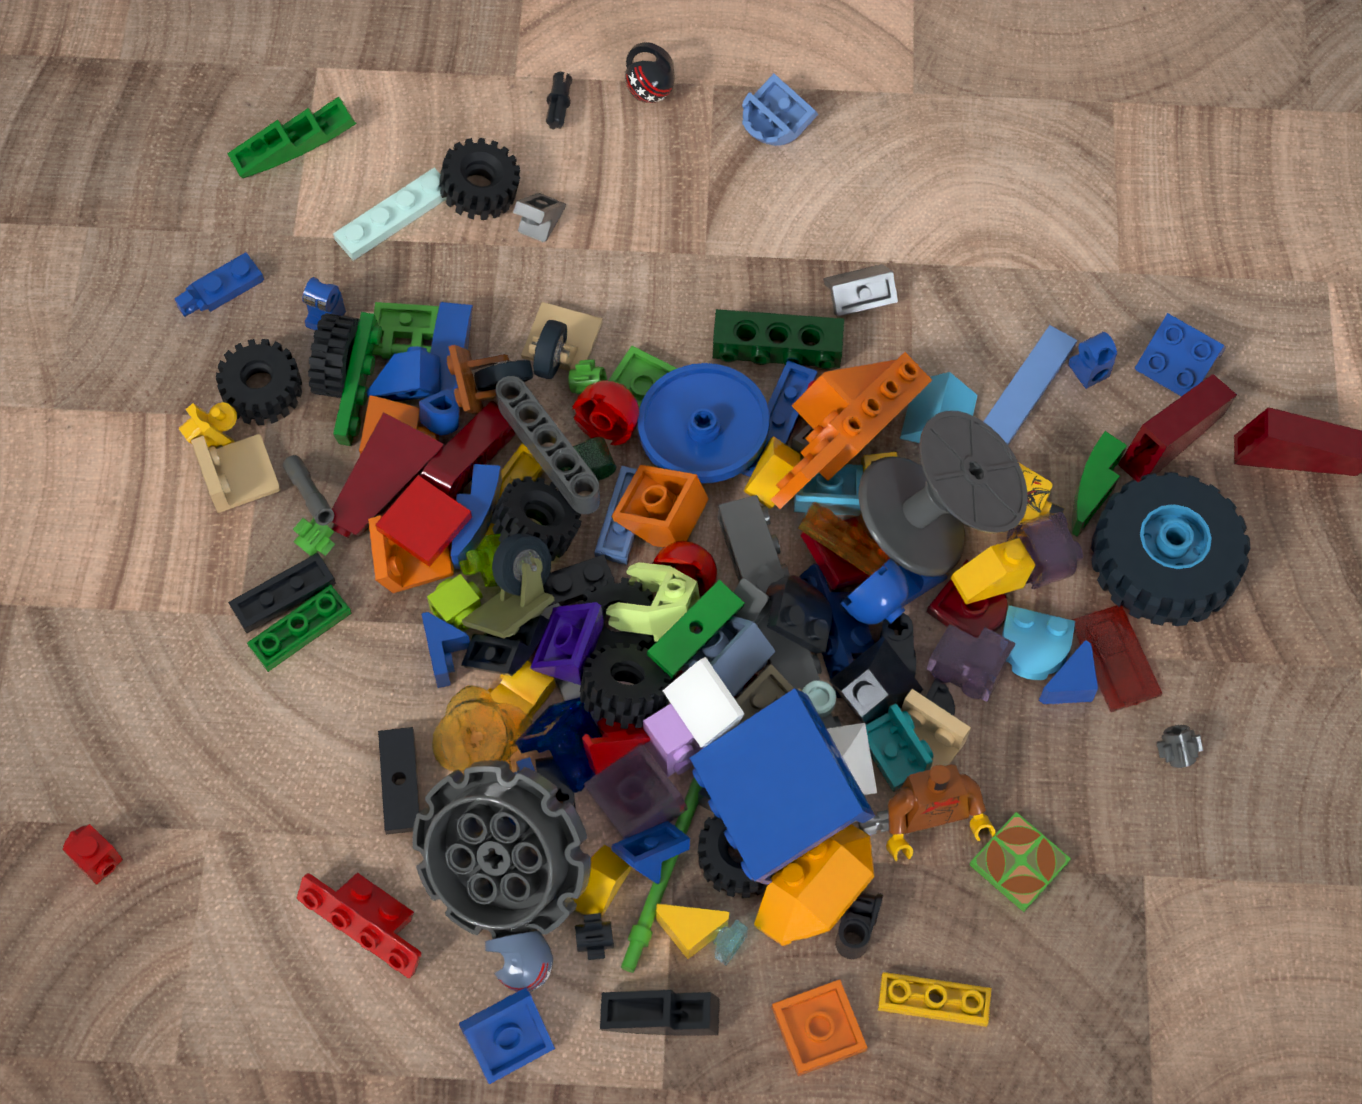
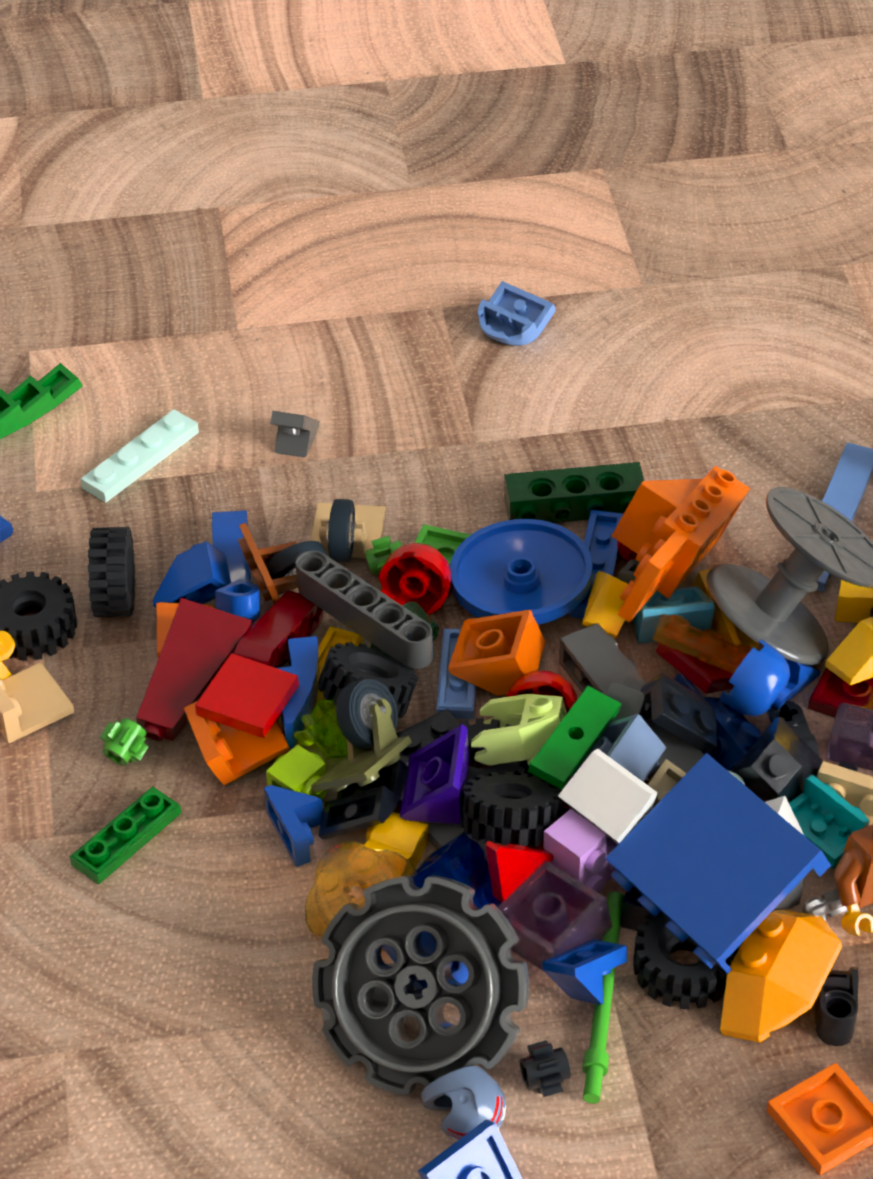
camera: 10 degrees left, 20 degrees down
black plate [228,553,336,634] -> none
dark grey piece [283,455,334,526] -> none
red bracket [297,872,422,978] -> none
blue leg [302,277,346,330] -> none
green plate [333,312,382,446] -> none
bright green plate [372,302,439,359] -> none
black tile [378,727,420,835] -> none
black tyre [439,138,520,220] -> none
black axle [546,72,572,129] -> none
yellow slope [573,845,632,918] -> none
black slope [600,990,720,1036] -> none
black helmet [625,42,675,103] -> none
yellow slope [656,904,729,959] -> none
clear light blue plate [713,920,748,966] -> none
panel [823,264,898,317] -> none
medium azure slope [900,372,978,443] -> none

